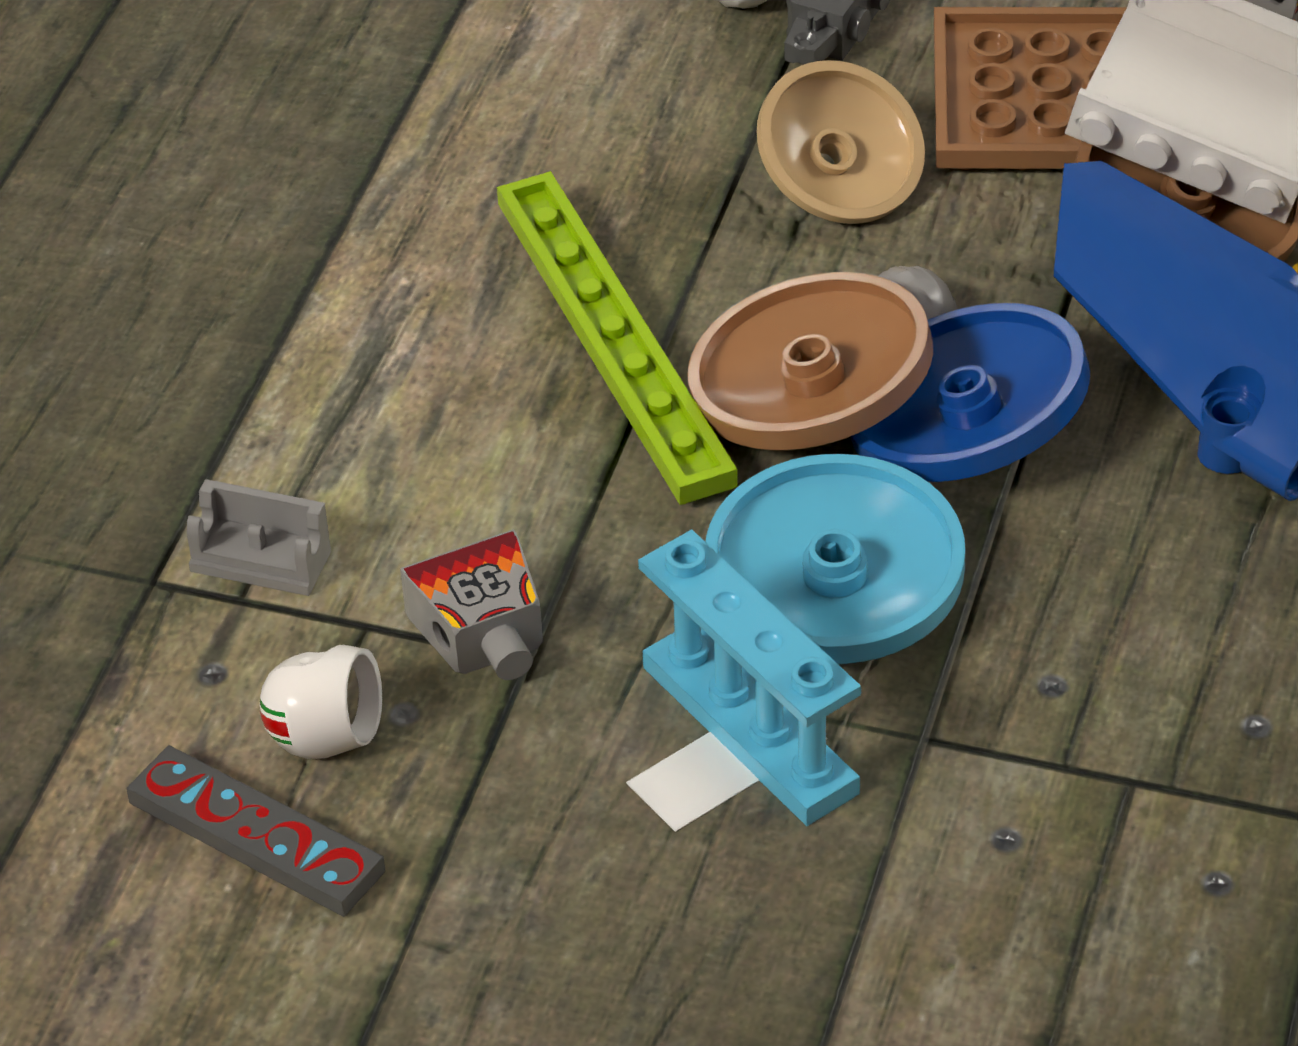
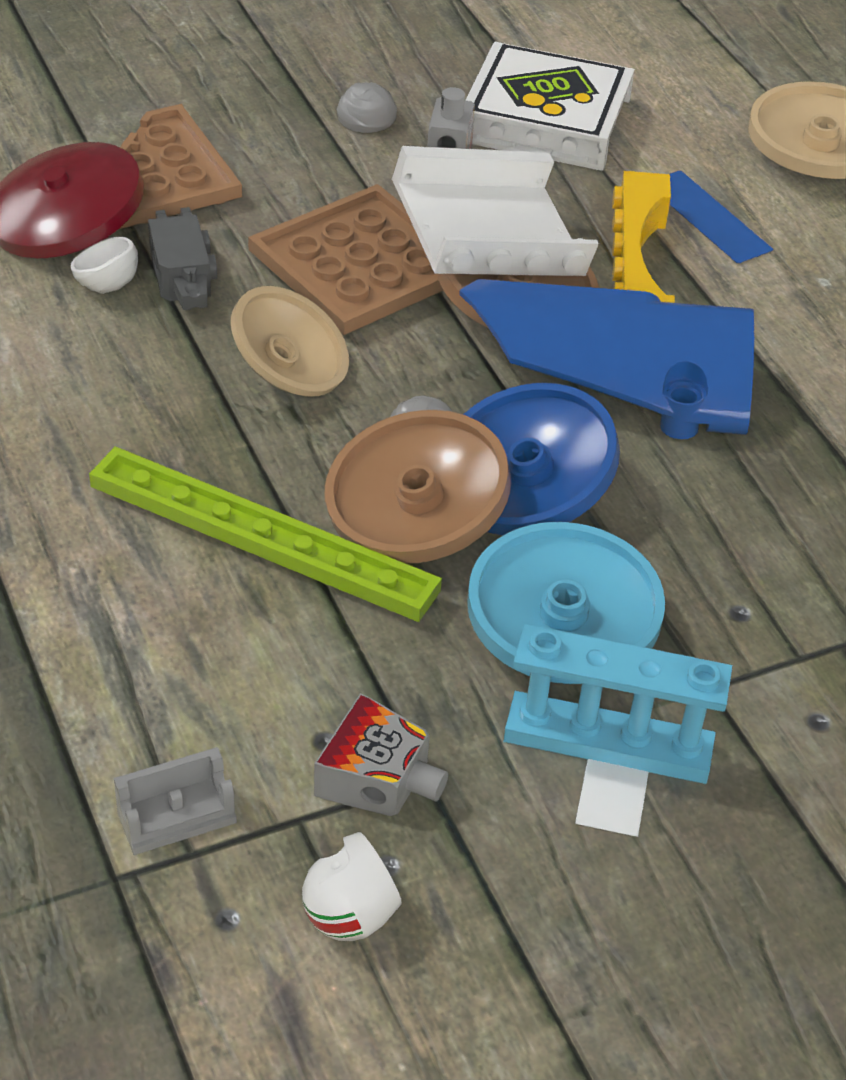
camera: 45 degrees left, 0 degrees up
dark grey tile [126,745,385,917] -> none

